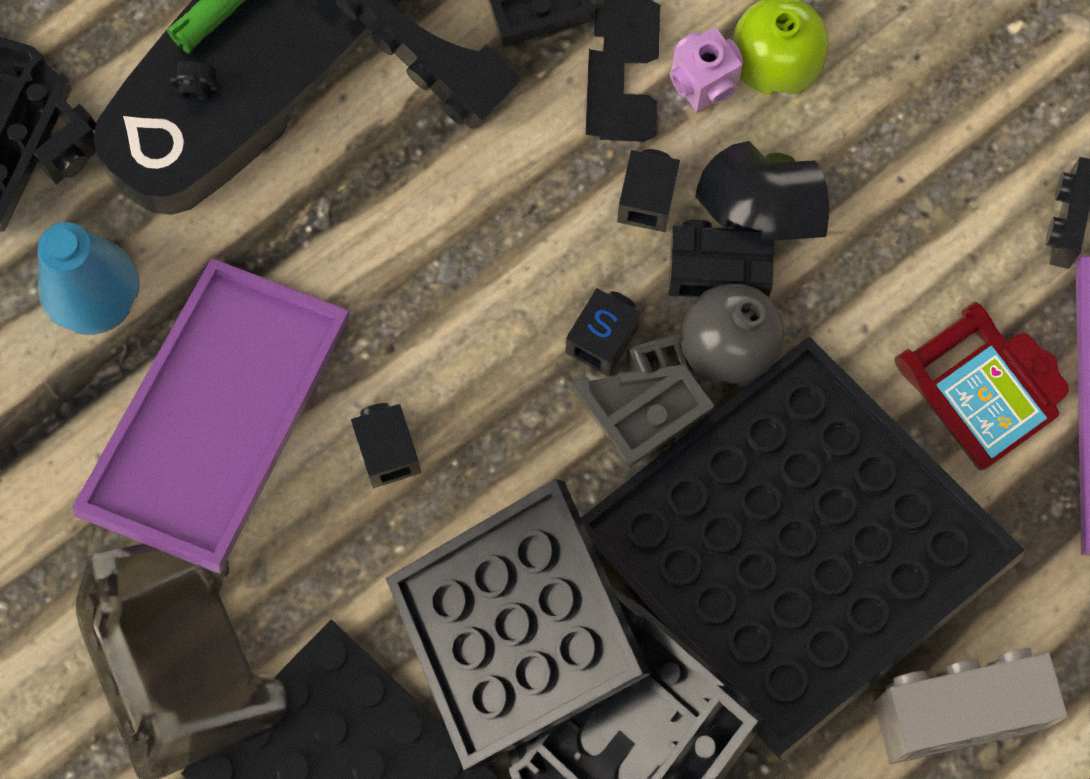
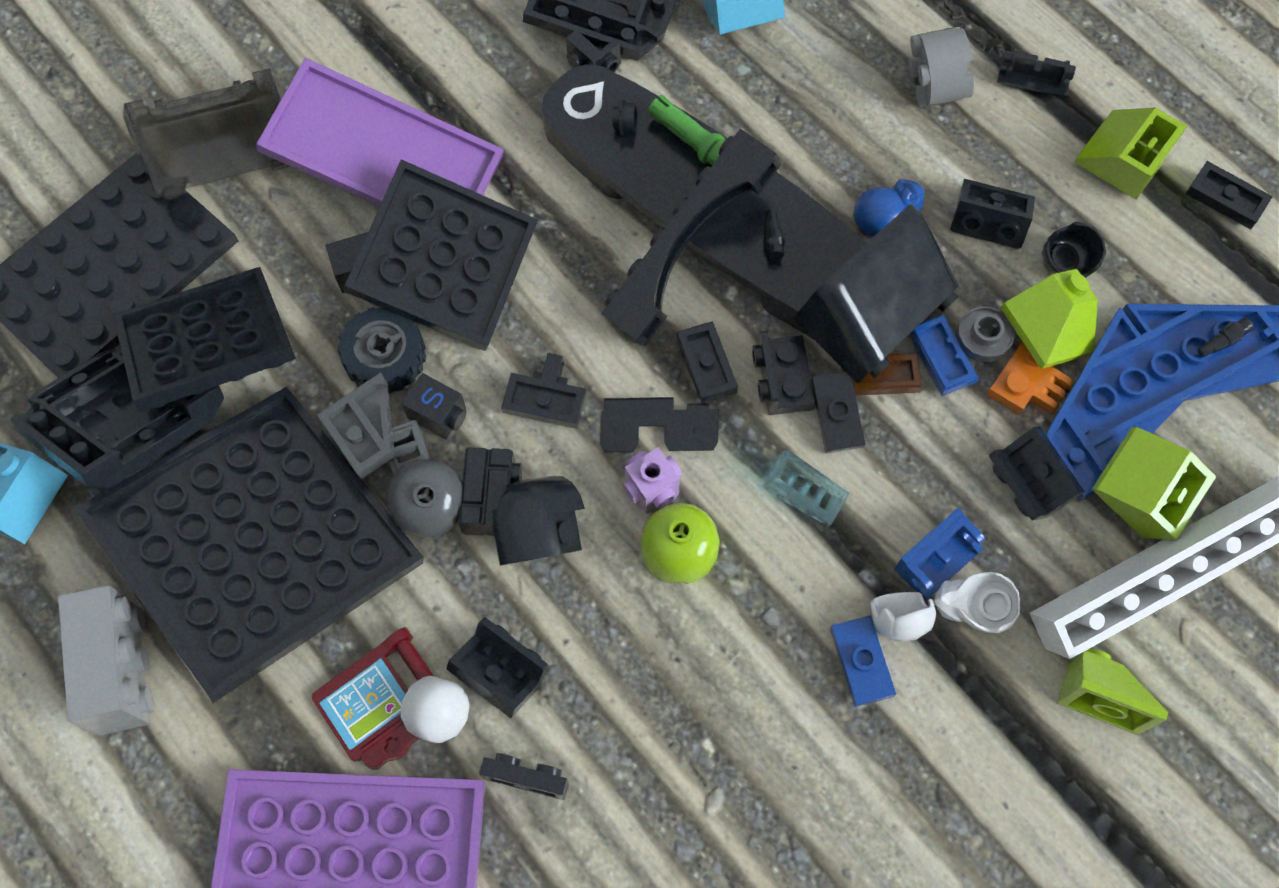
camera: 90 degrees right, 5 degrees down
dark azure cone [38,222,140,335] -> none
black brick [617,149,680,232] -> none
none -> black wheel [338,307,426,394]
none -> black plate [343,159,538,351]
none -> white hair [401,676,470,743]
none -> black bracket [446,617,548,719]
none -> black hinge [501,353,586,429]

